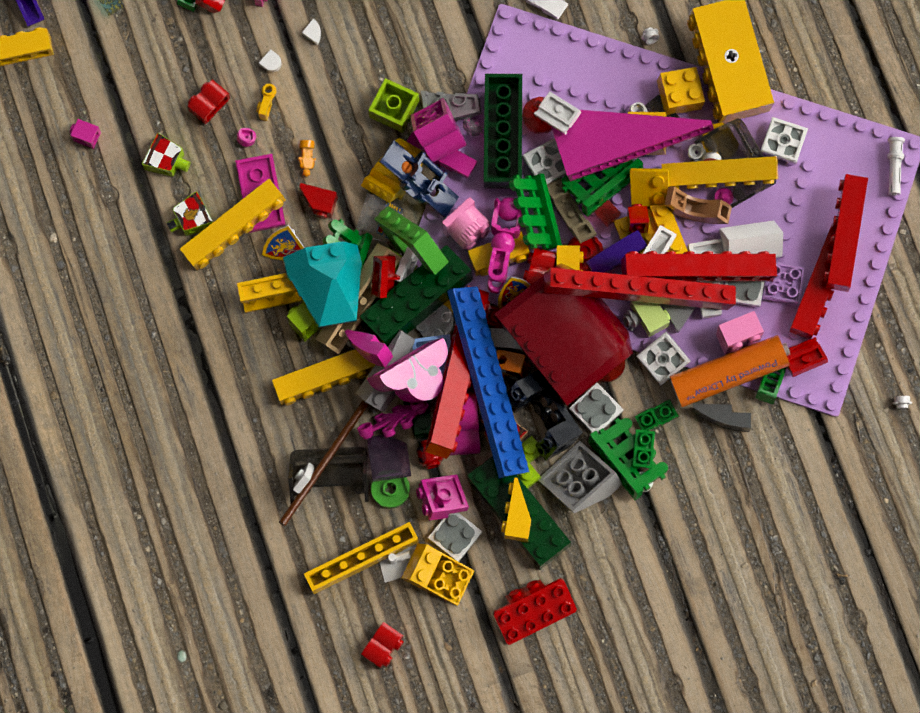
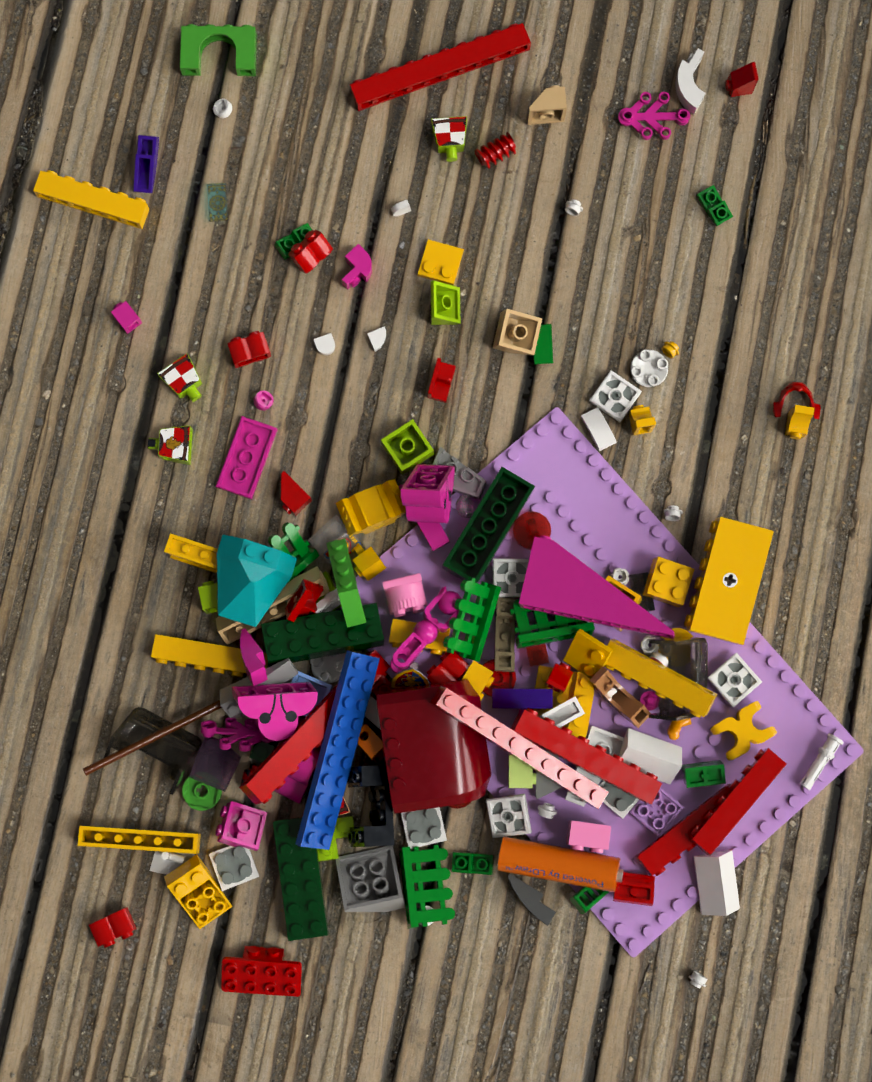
camera: 25 degrees right, 5 degrees up
yellow brick [180,179,286,270] -> none
yellow plate [256,84,277,121] -> none
shield [262,225,305,260] -> none
white plate [293,462,314,493] -> none
light orange piece [298,140,316,177] -> none
dark blue piece [379,140,459,218] -> none
yellow slope [501,478,531,542] -> none
white plate [534,91,581,135] -> none
light grey plate [623,310,640,331] -> none
green slope [632,429,655,469] -> none
none -> yellow brick [353,544,386,581]
none -> red panel [428,358,456,403]
none -> white plate [538,803,557,819]
none -> light orange arm [667,715,692,740]
none -> green hinge [682,760,726,788]
none -> white slope [693,850,740,916]
none -> yellow piece [710,701,777,761]

